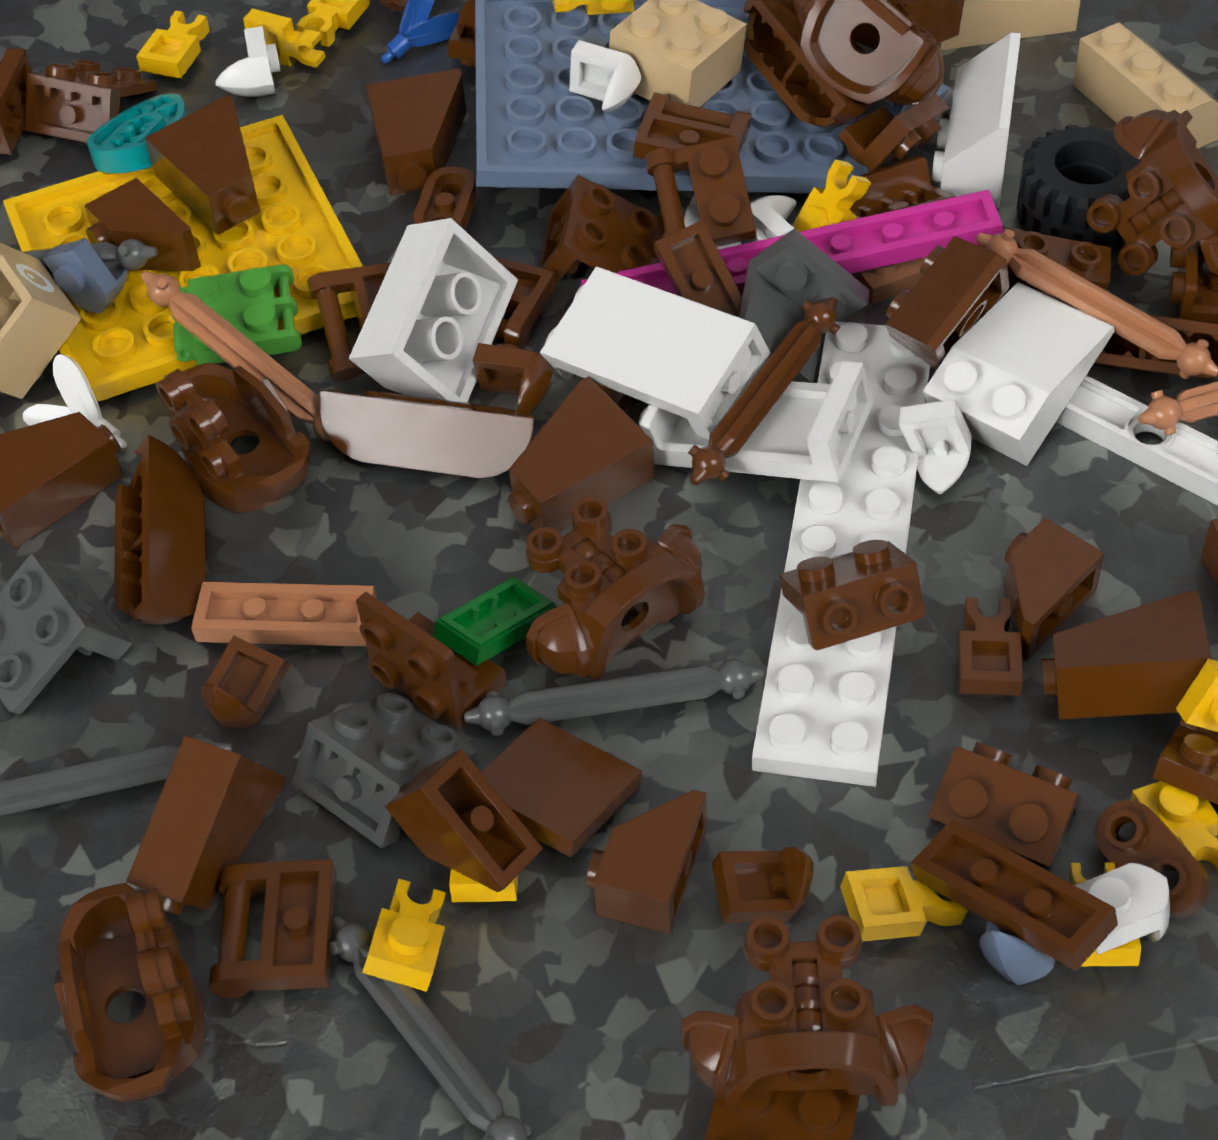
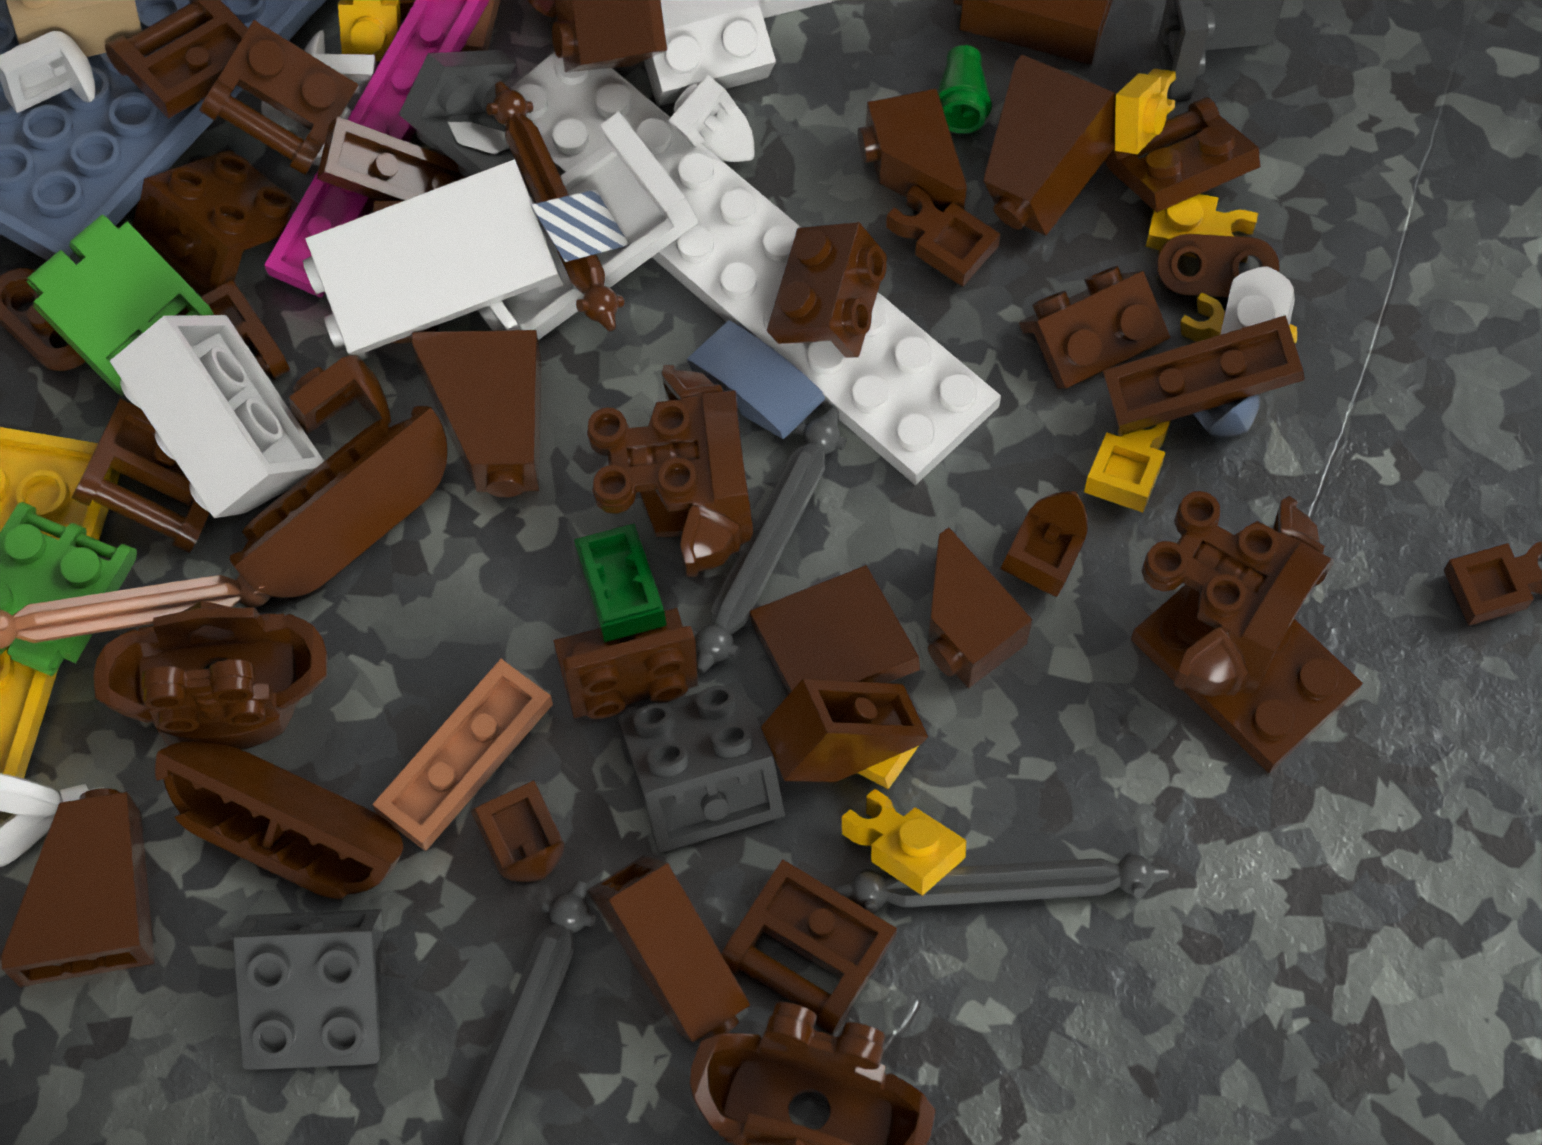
camera: 60 degrees left, 15 degrees up
none -> bright green plate [26,214,214,396]
none -> white sticker [448,122,509,154]
none -> sticker [531,189,629,262]
none -> sand blue slope [687,320,825,439]
none -> green cone [937,45,992,133]

